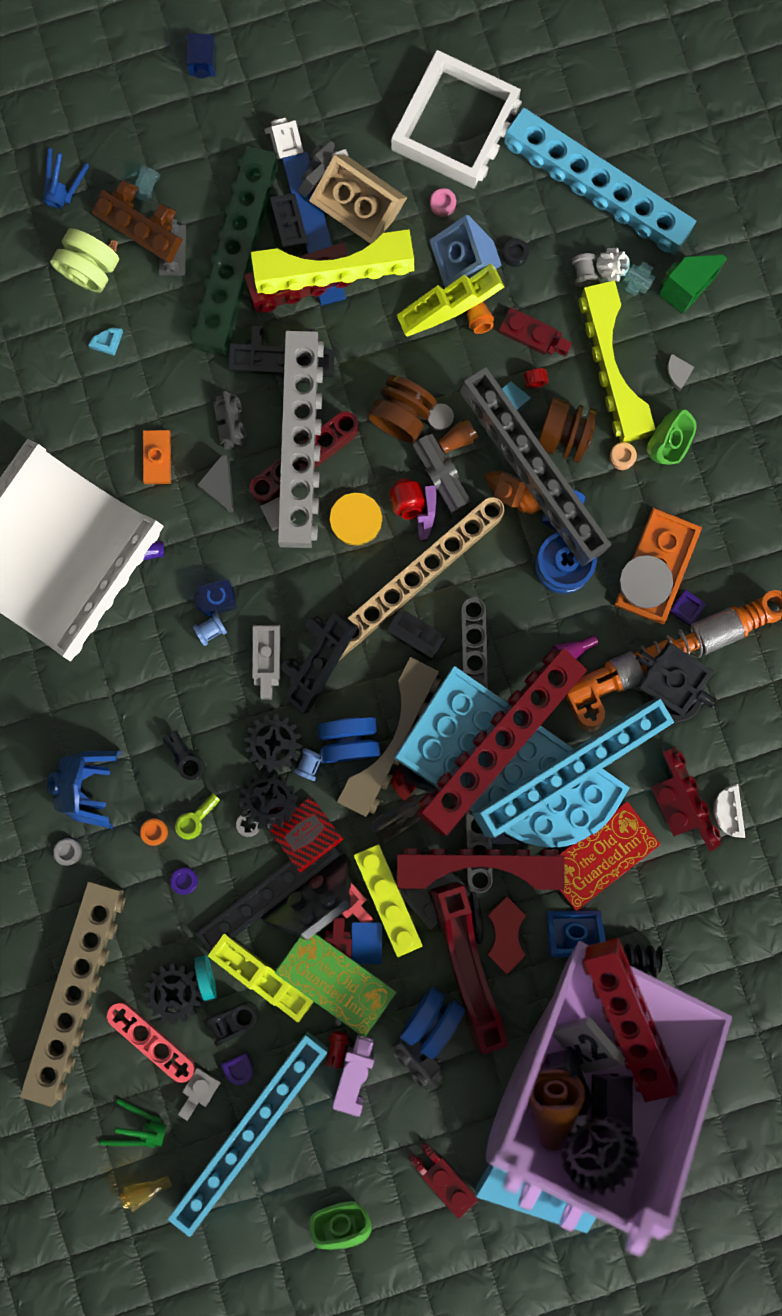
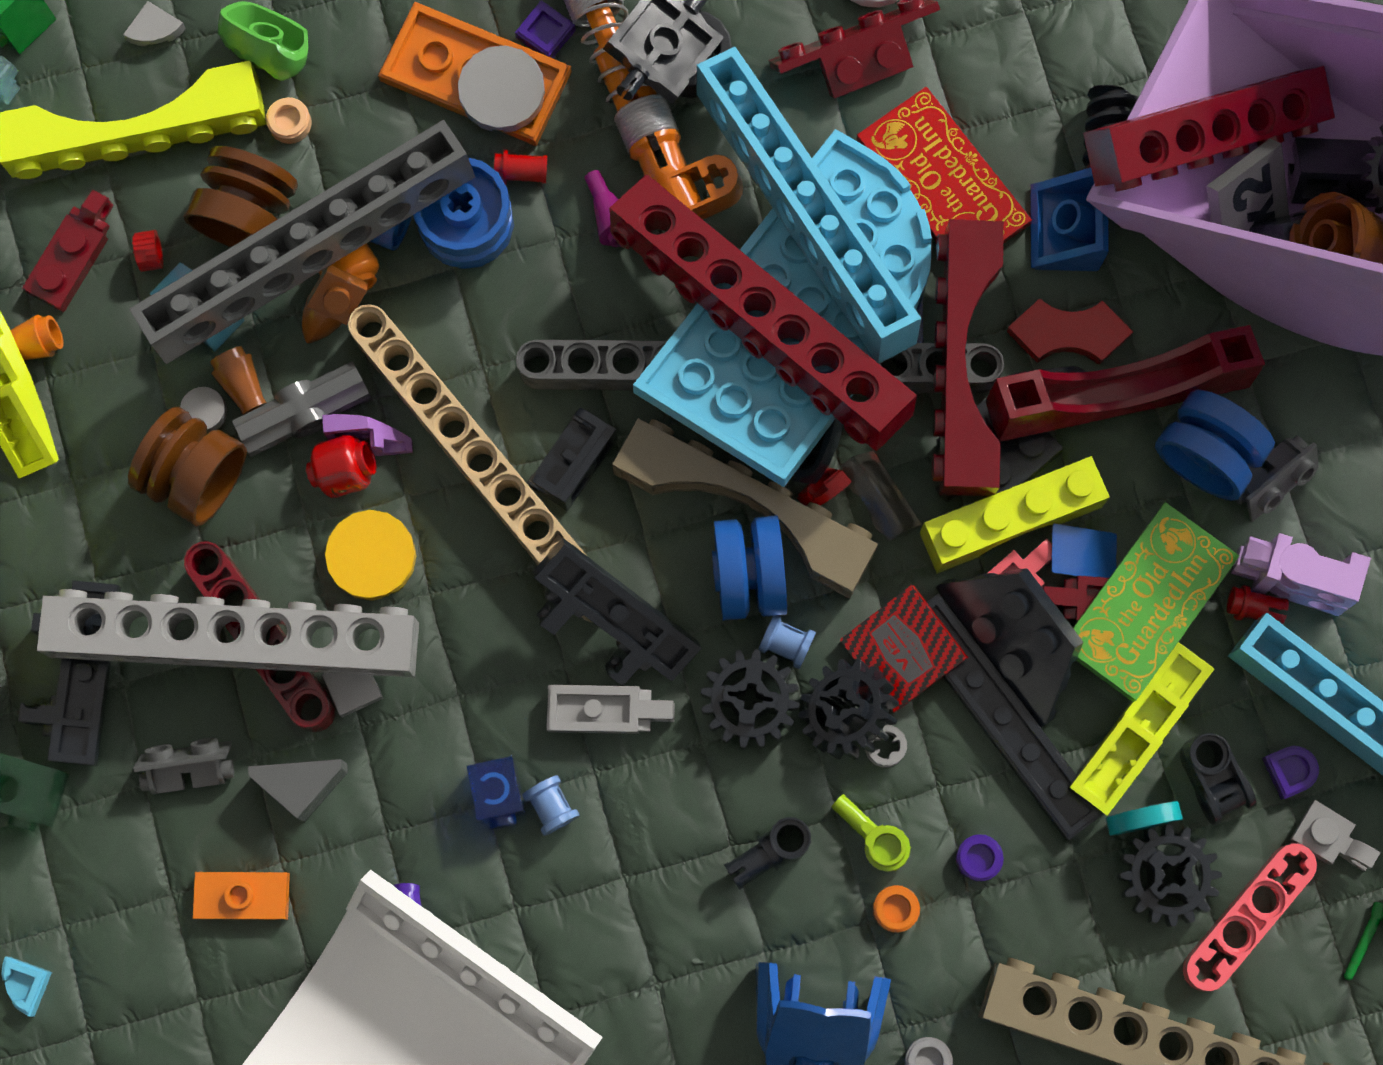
camera: 85 degrees left, 5 degrees down
none -> red pin [494,150,547,185]

